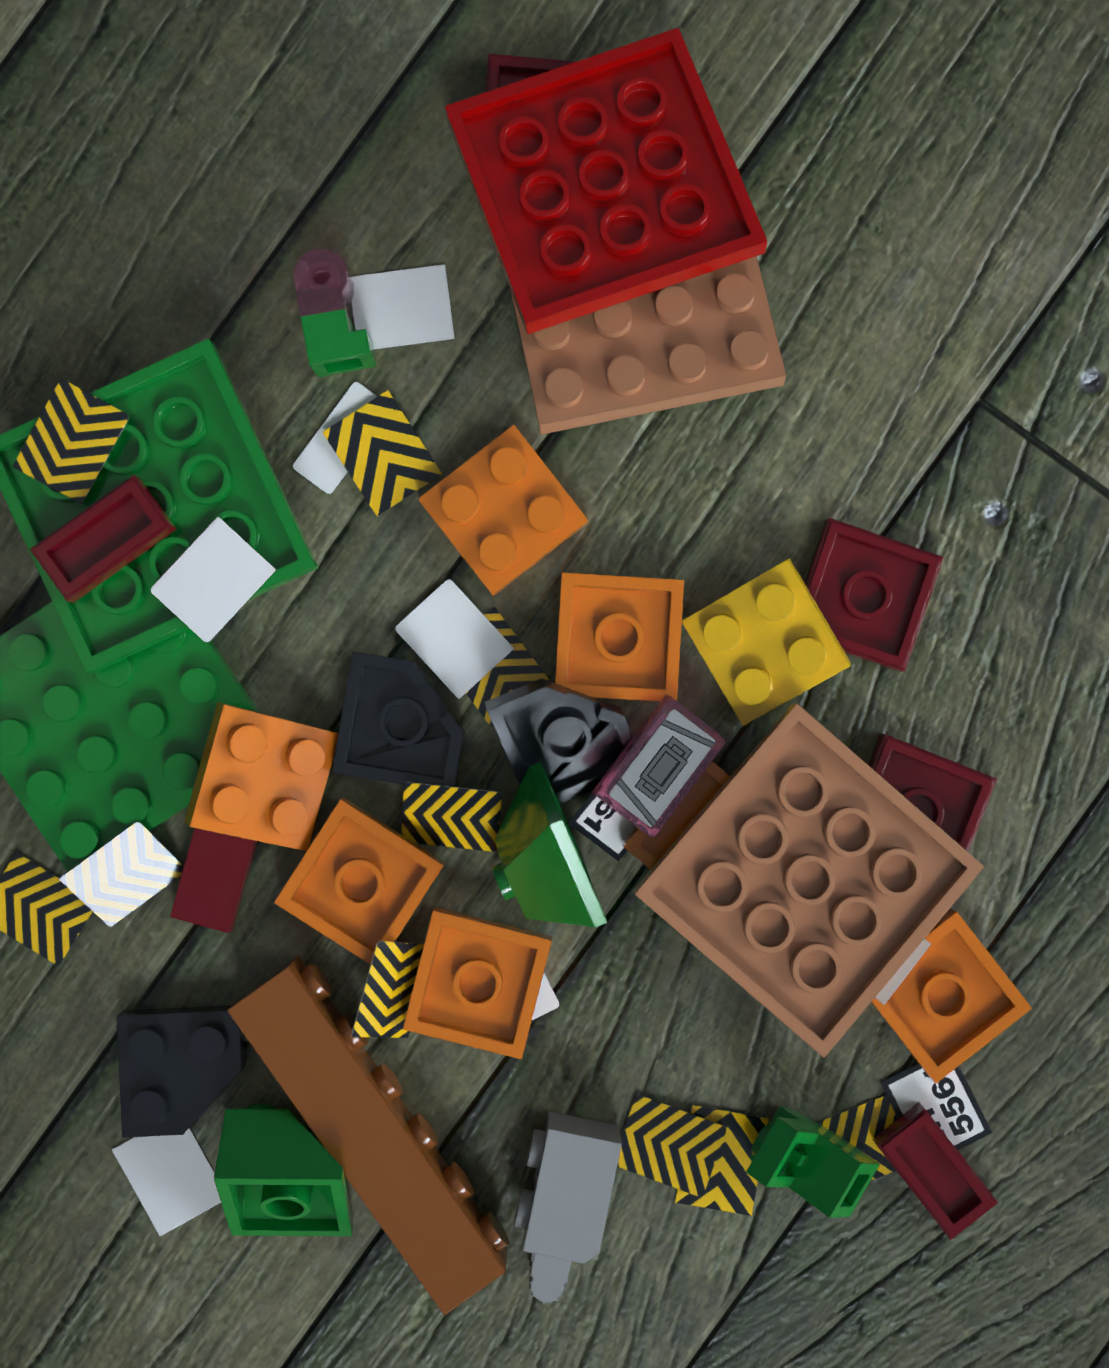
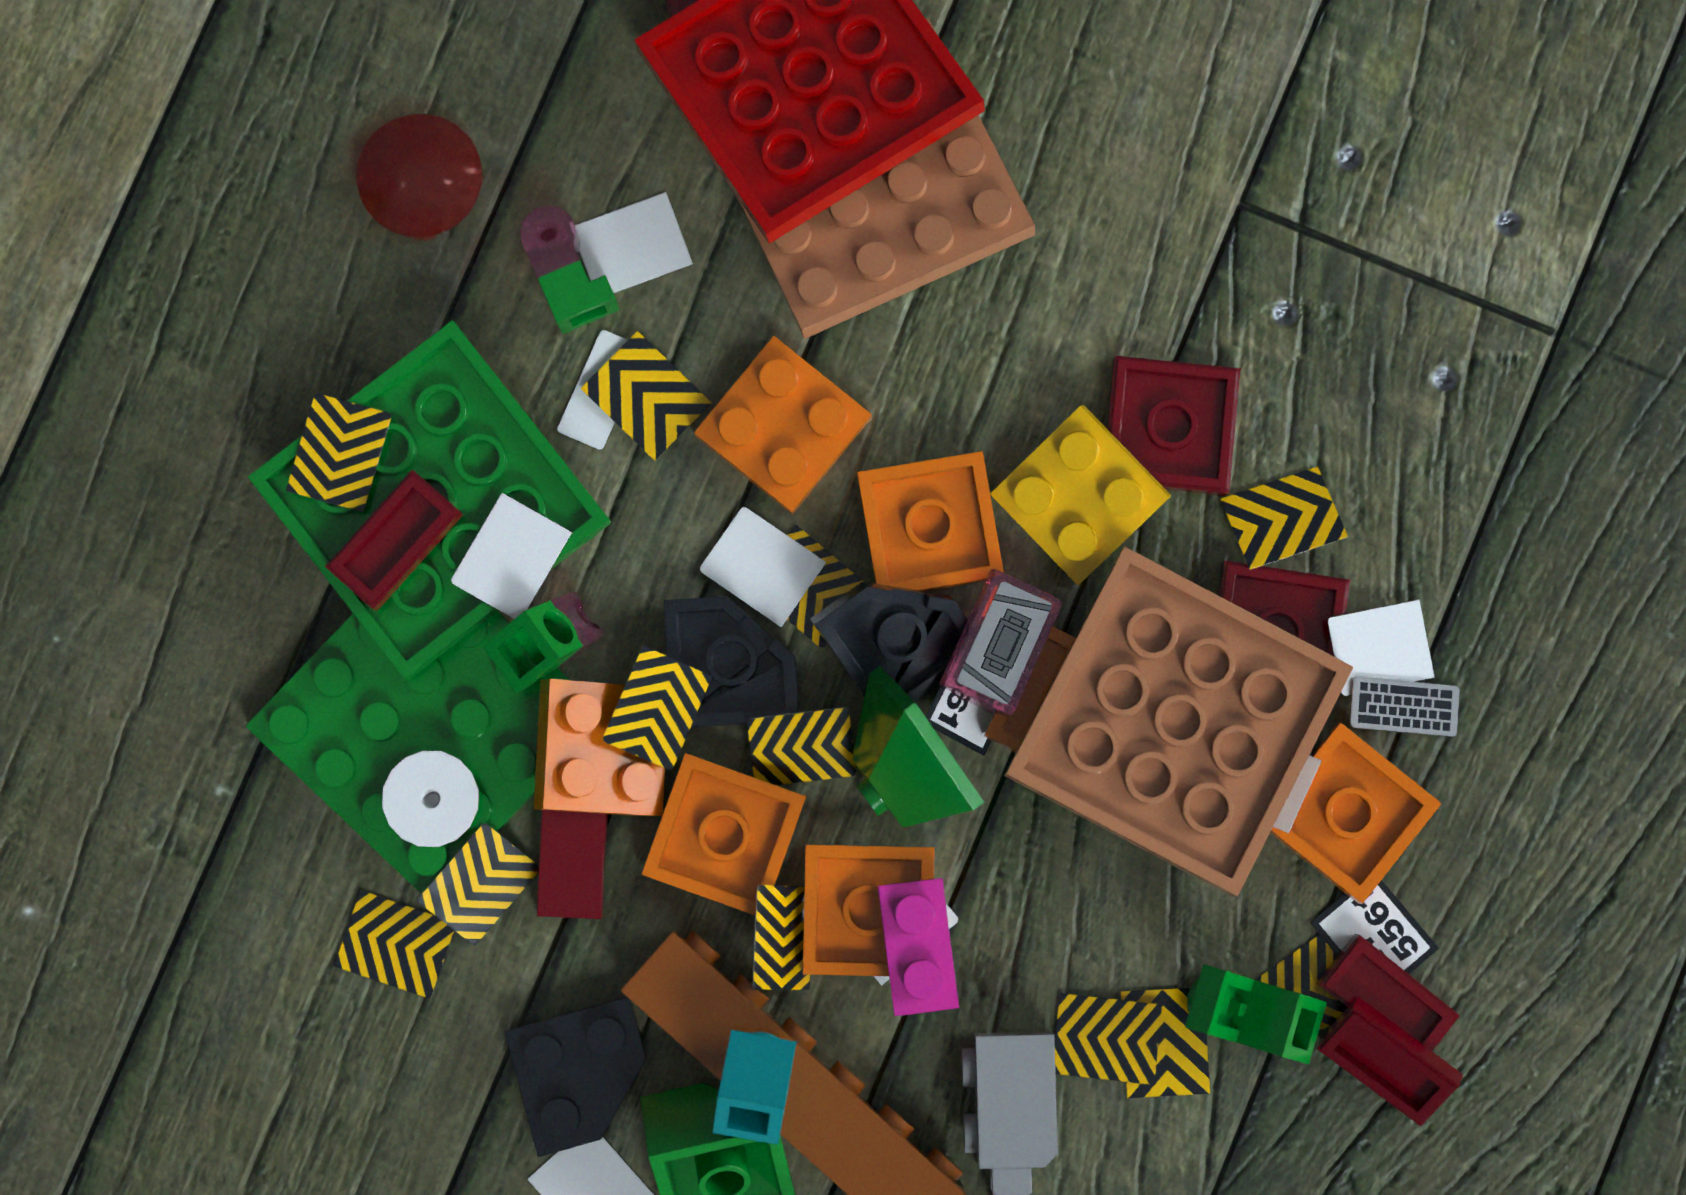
camera: 10 degrees left, 5 degrees down
none -> clear red dish [357,114,484,241]
none -> white piece [382,751,479,847]
none -> green leg [482,592,605,693]
none -> sticker [603,645,712,770]
none -> teal brick [713,1030,796,1145]
none -> dark pink plate [878,878,959,1016]
none -> sticker [1220,466,1348,570]
none -> dark red tile [1316,996,1463,1126]
none -> white sticker [1328,600,1434,696]
none -> sticker [1350,676,1460,737]

